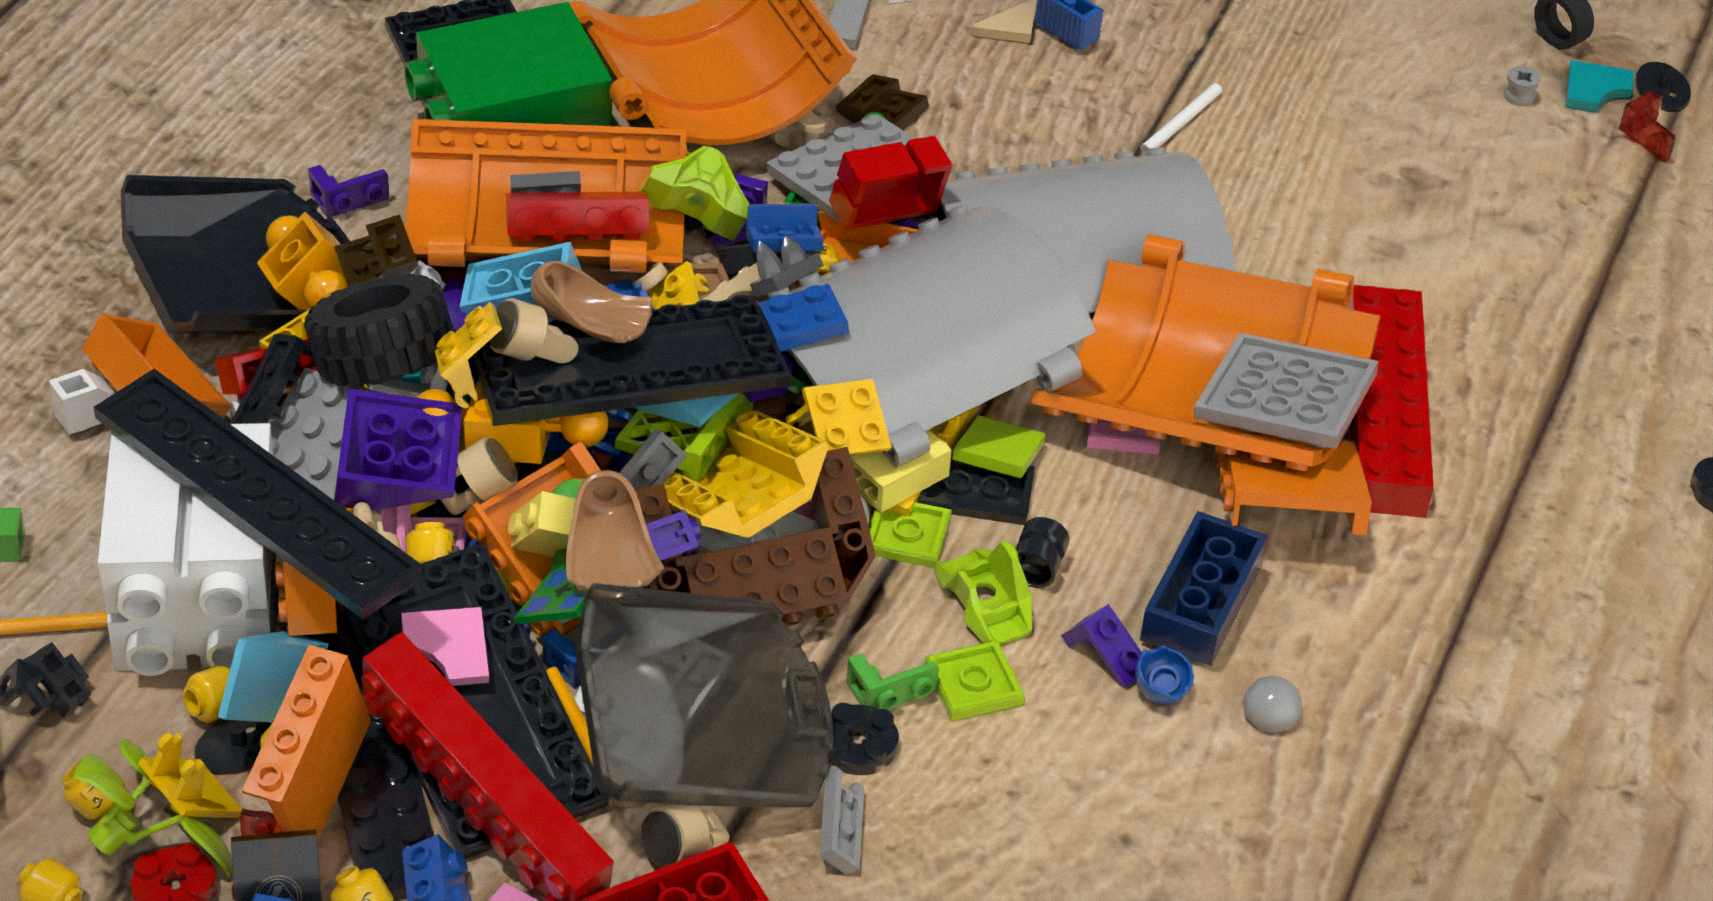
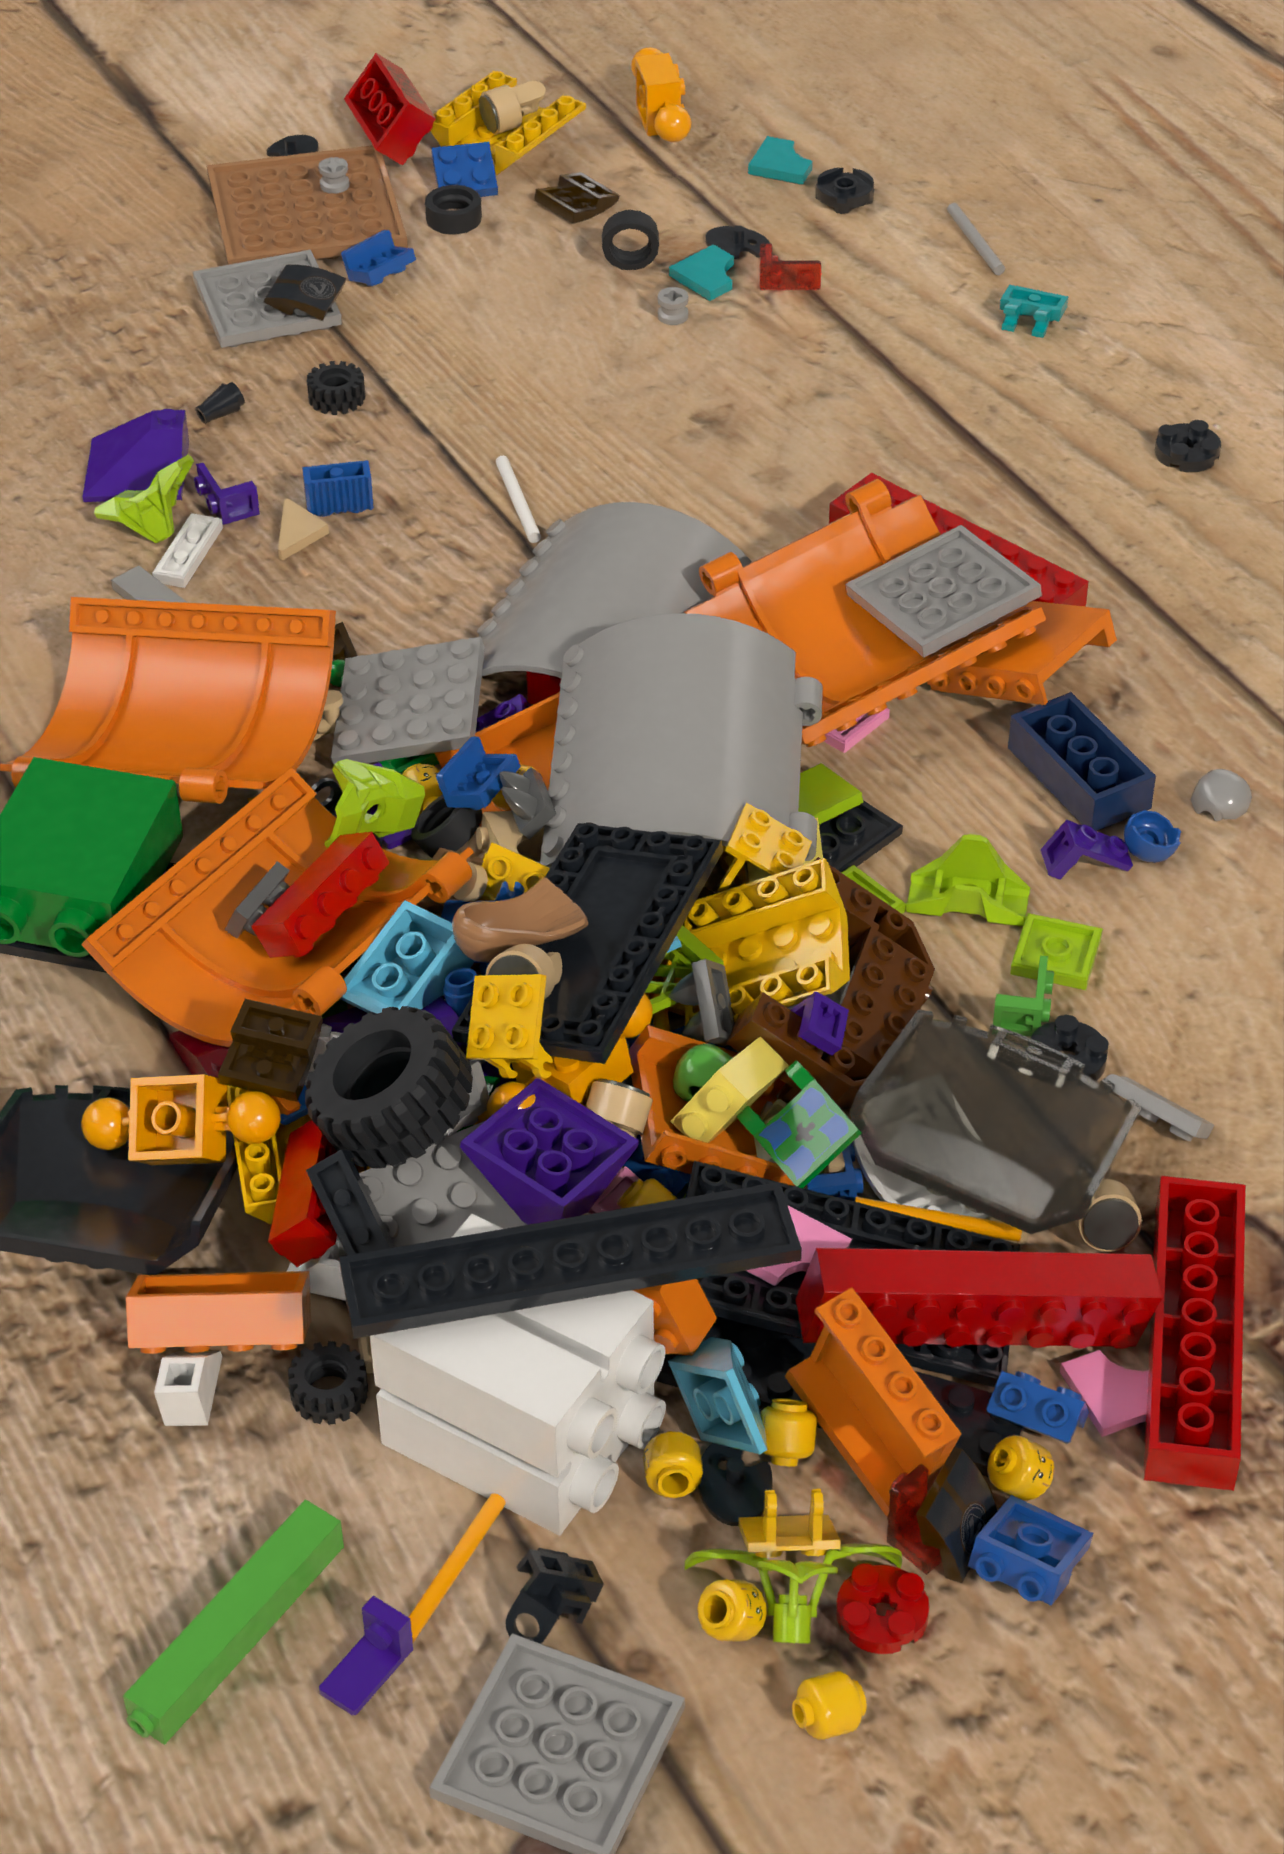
camera: 50 degrees left, 0 degrees up
dark purple bracket [308,165,389,218] -> none
medium nougat hair [566,470,664,597] -> none
blue plate [759,284,850,352] -> none
red piece [829,135,953,230] -> none
black wheel [1015,517,1070,588] -> none

